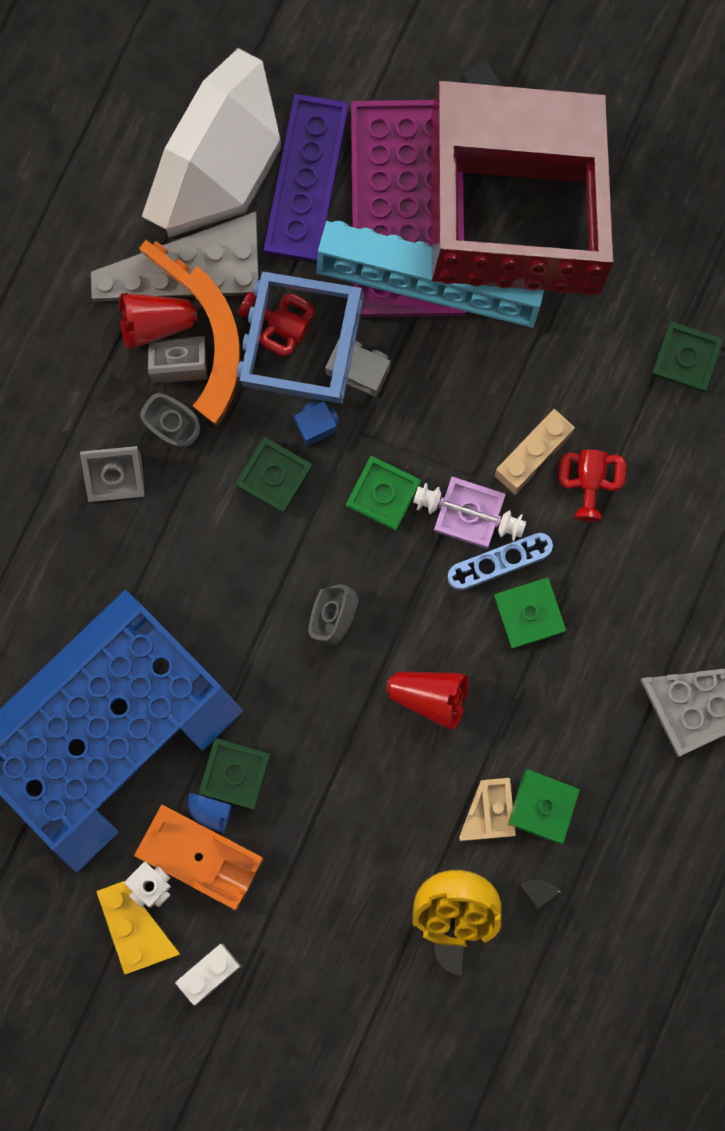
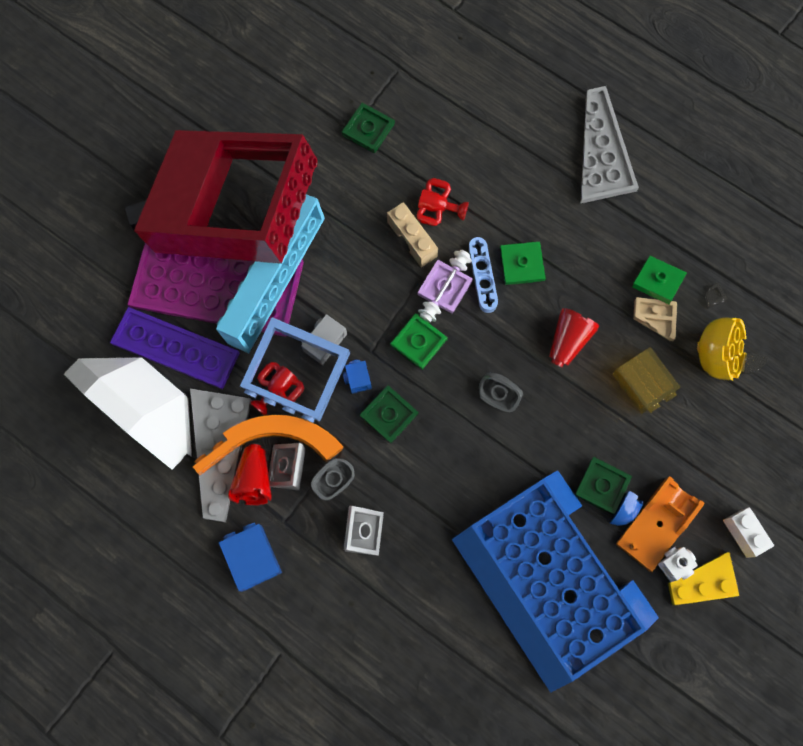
camera: 80 degrees left, 5 degrees down
none -> blue brick [219,523,282,592]
none -> clear yellow brick [613,347,681,414]

